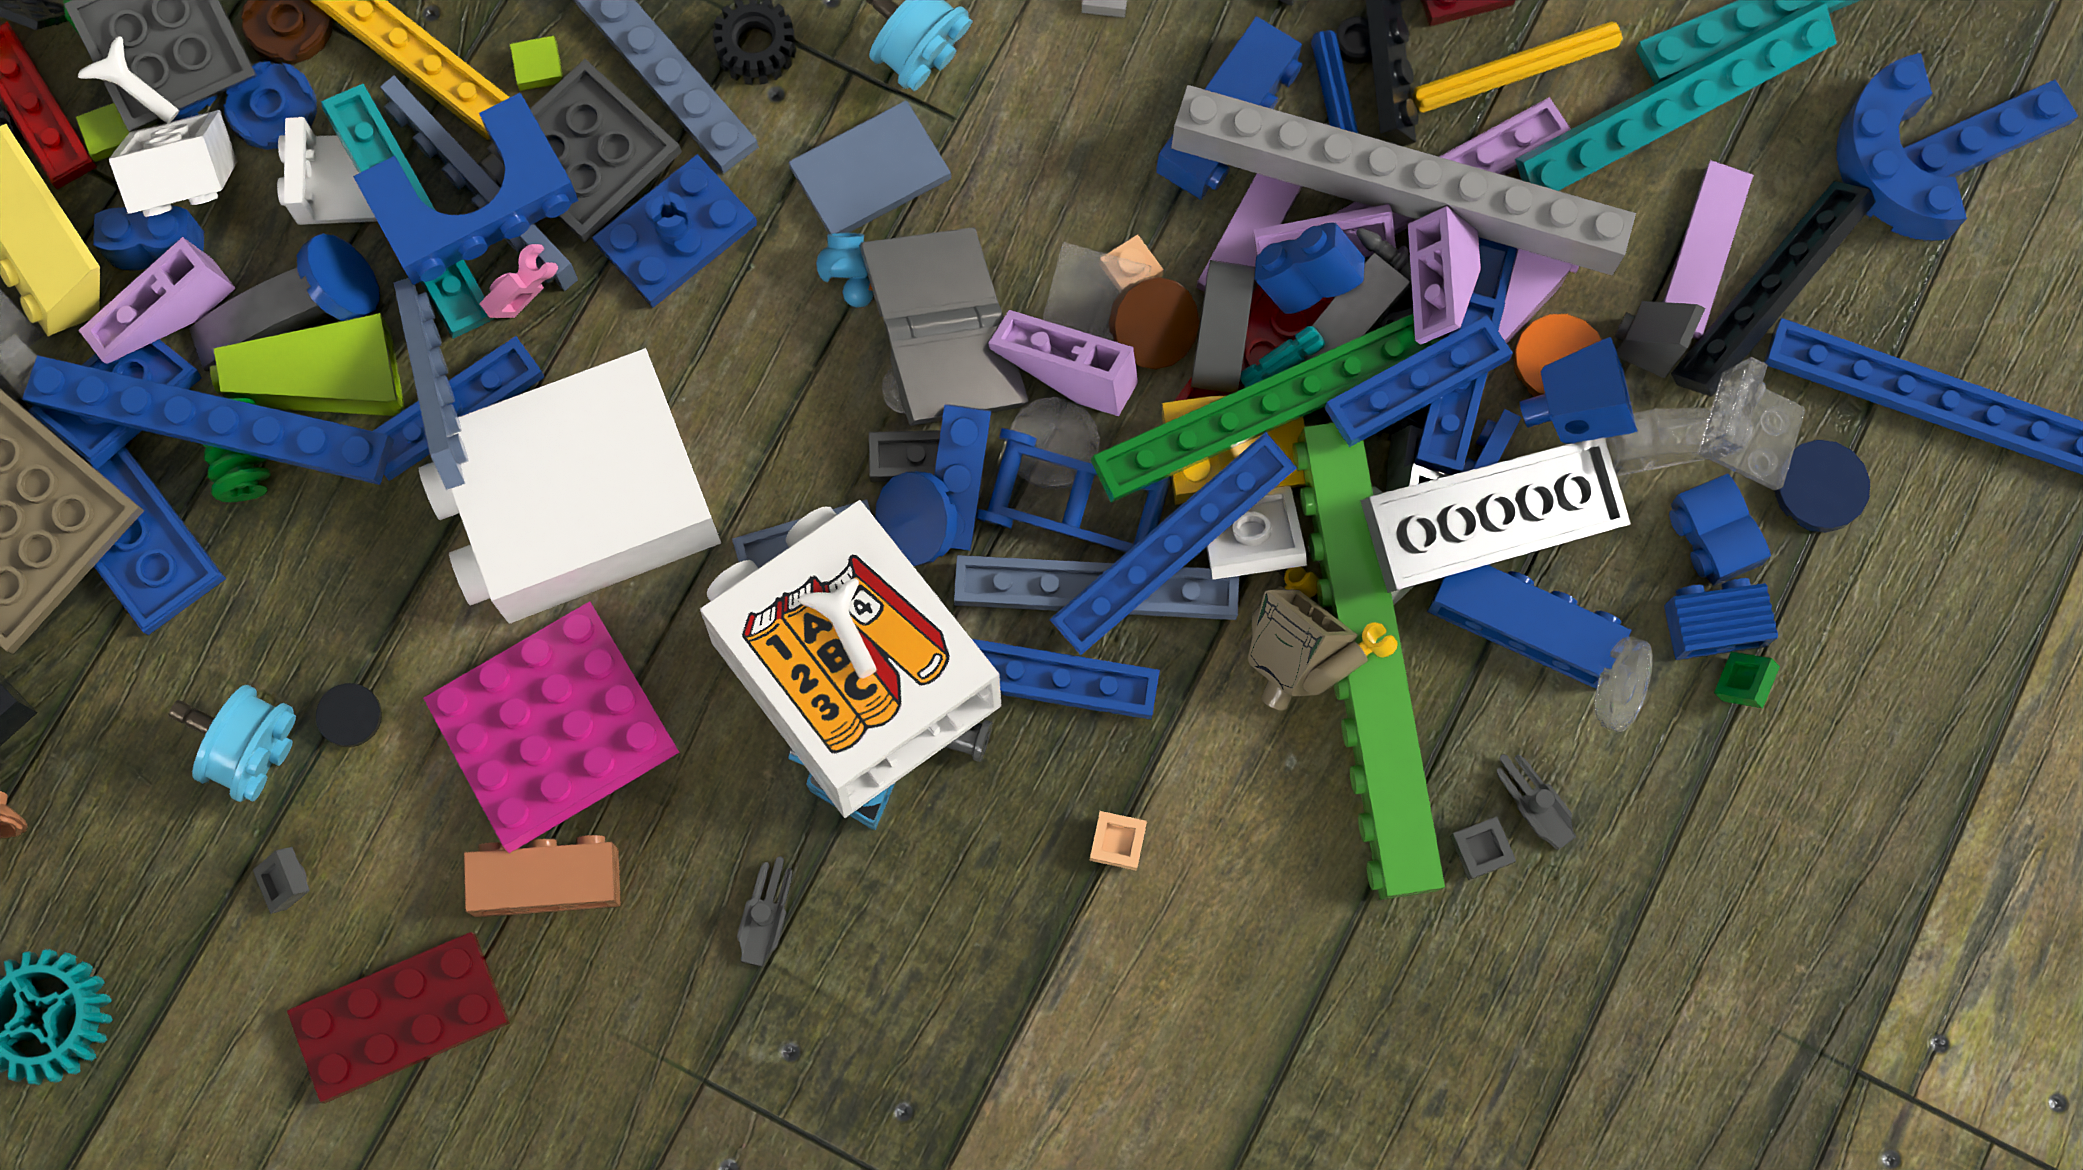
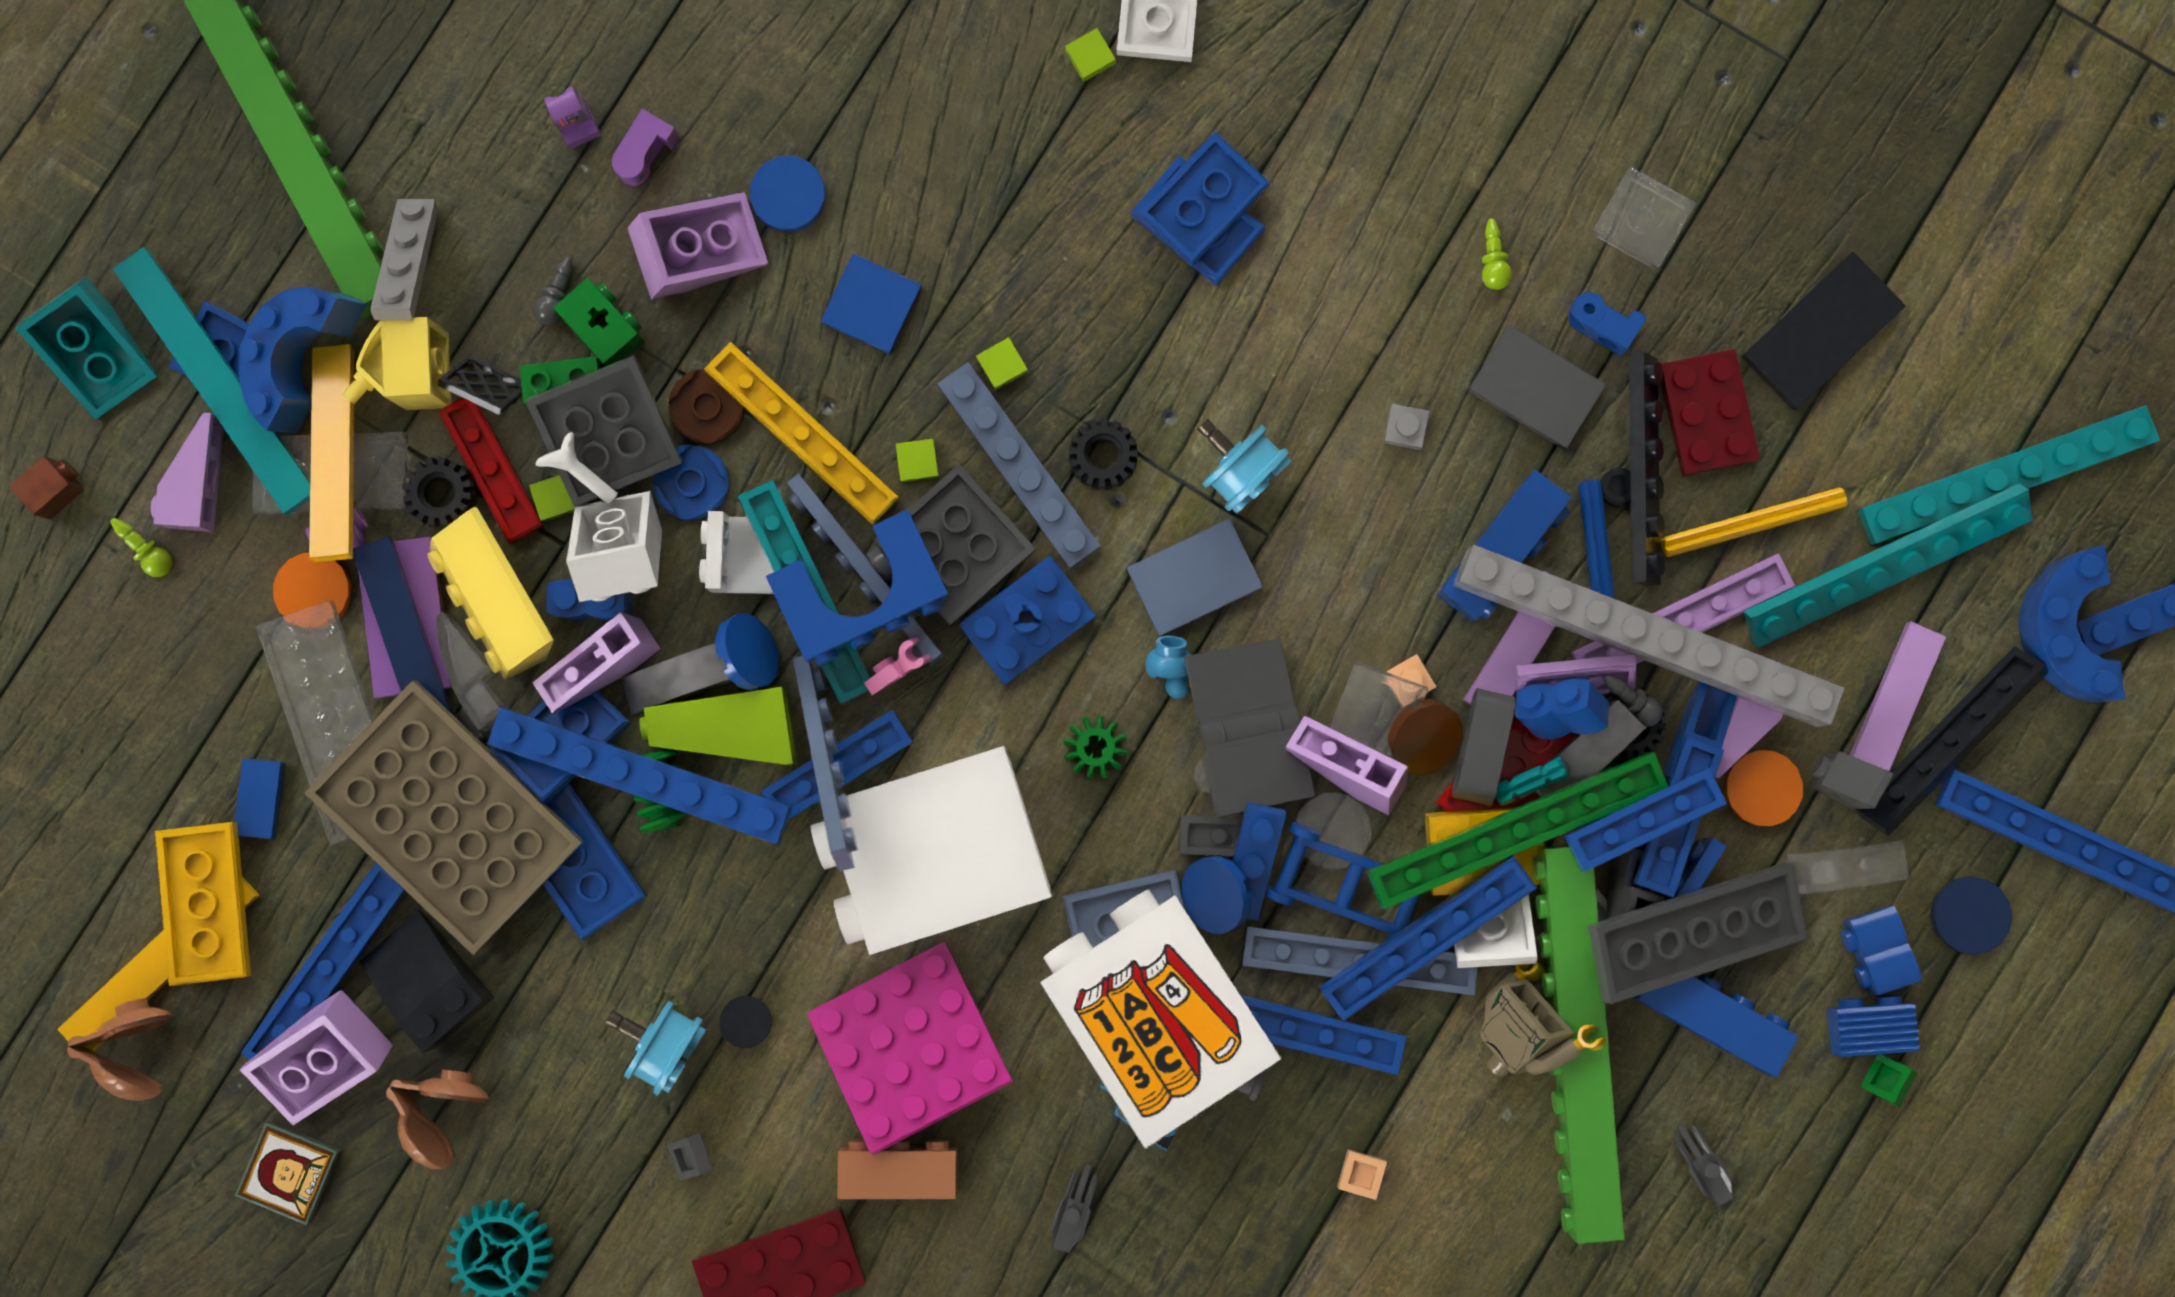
camera: 10 degrees right, 10 degrees up
white piece [798,578,877,678] -> none
lavender slope [1408,206,1481,345] -> none
dark grey plate [1450,817,1516,881] -> none
blue torso [1520,337,1638,444] -> none
clear tile [1595,636,1653,733] -> none
clear bracket [1698,357,1805,490] -> none
none -> green gear [1063,715,1128,780]

